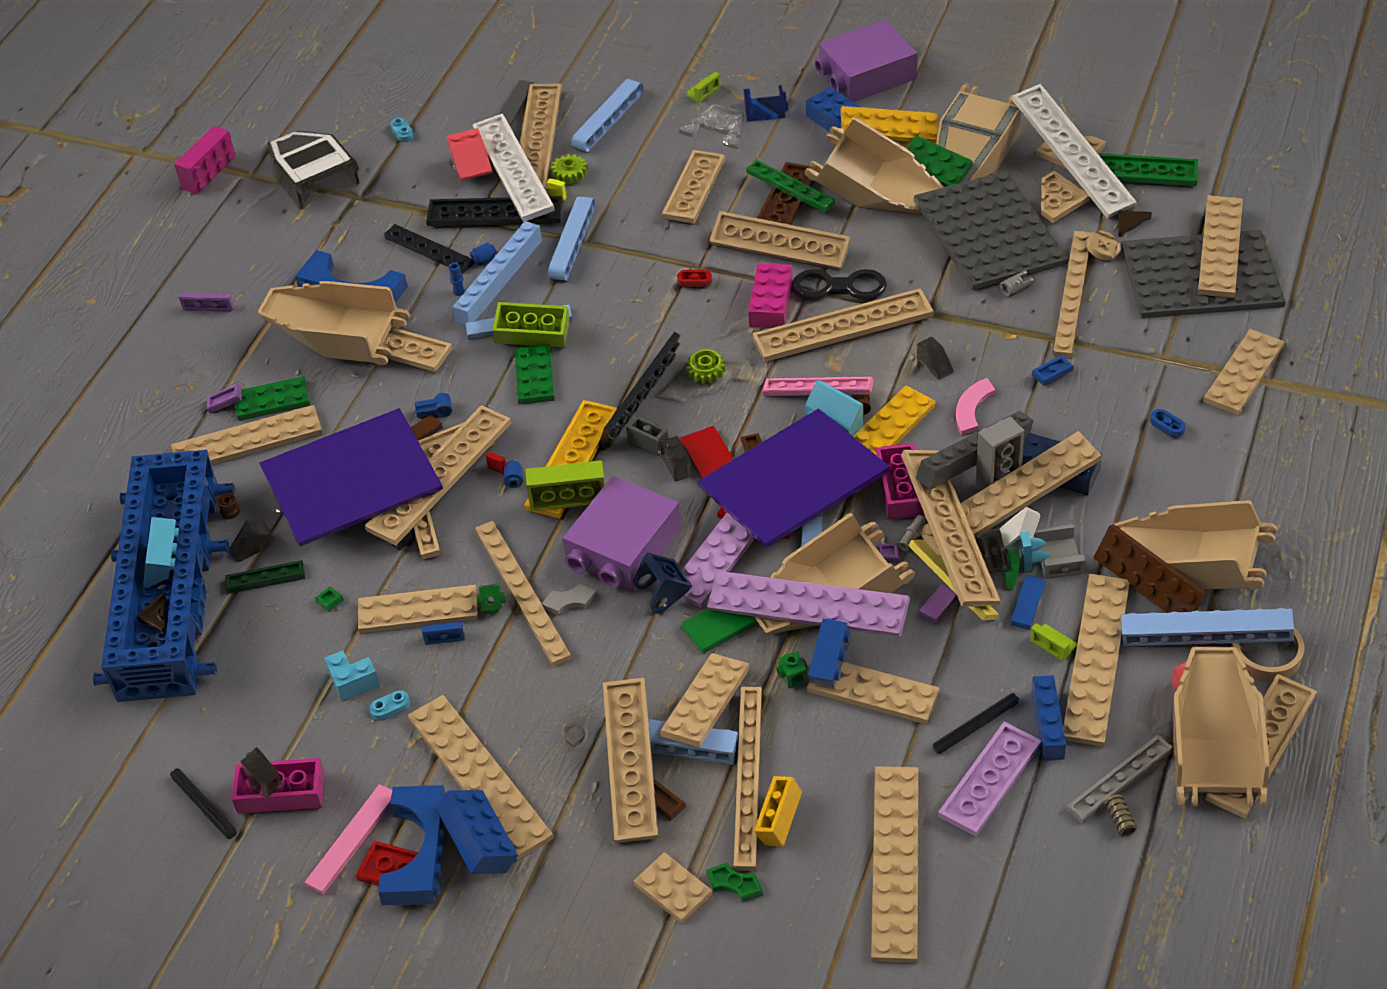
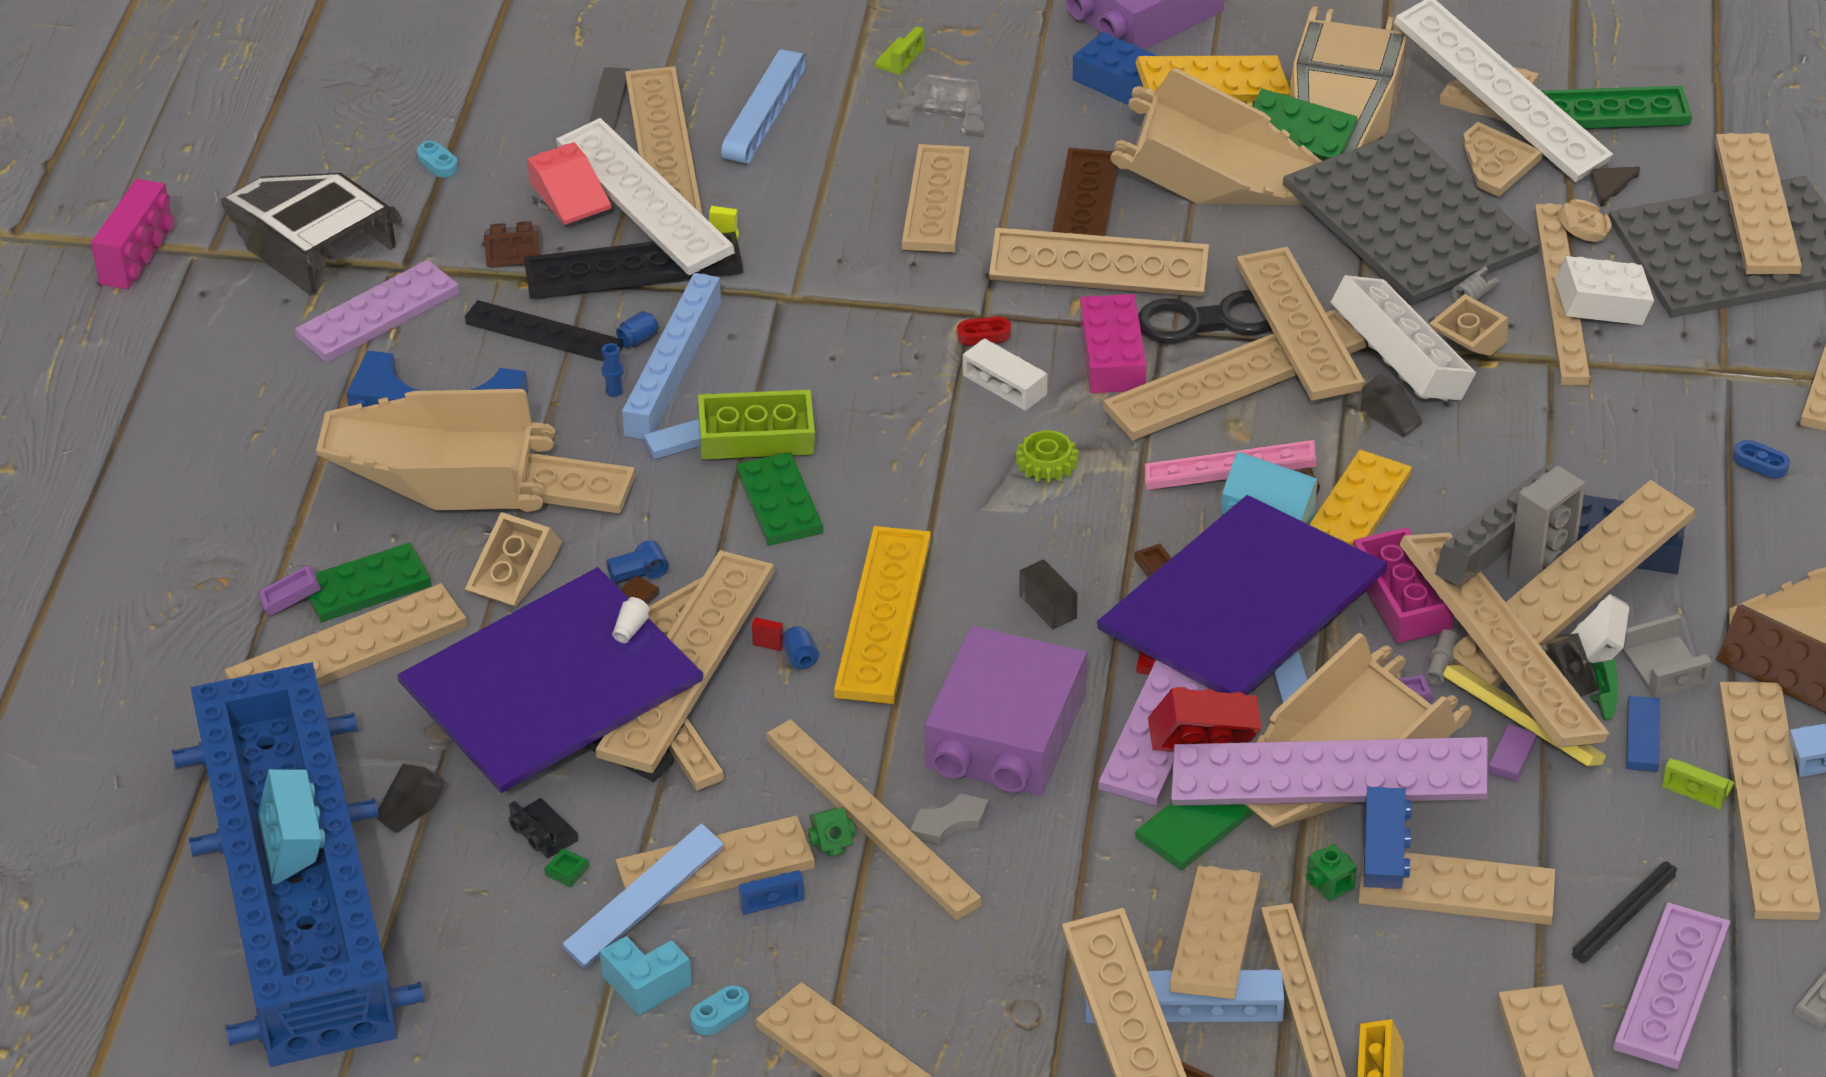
camera: 15 degrees left, 5 degrees down
dark brown tile [136,592,167,635] -> none
medium lavender tile [179,293,234,311] -> none
reddish brown wheel [217,493,240,519] -> none
dark green tile [225,560,305,594] -> none
lime brick [525,460,606,511] -> none
light blue beam [548,196,595,281] -> none
lime gear [551,154,588,184] -> none
black plate [598,331,680,451] -> none
dark grey brick [626,415,669,456] -> none
dark blue hose [633,552,692,613] -> none
red tile [680,426,734,479] -> none
clear blue panel [743,85,788,122] -> none
green tile [746,160,835,213] -> none
bright pink tile [956,378,996,436] -> none
medium azure tile [1020,531,1051,572] -> none
blue brick [1031,675,1066,761] -> none
blue plate [1032,355,1073,386] -> none
none -> lavender plate [295,260,460,363]
none -> tan slope [465,512,562,607]
none -> reddish brown bracket [484,221,540,267]
none -> black bracket [509,798,578,859]
none -> light blue tile [562,823,724,970]
none -> white cone [612,597,650,643]
none -> white brick [963,338,1048,411]
none -> red brick [1148,687,1262,752]
none -> tan plate [1236,246,1365,401]
none -> white brick [1330,275,1476,401]
none -> tan slope [1429,294,1508,356]
none -> white brick [1555,256,1654,325]

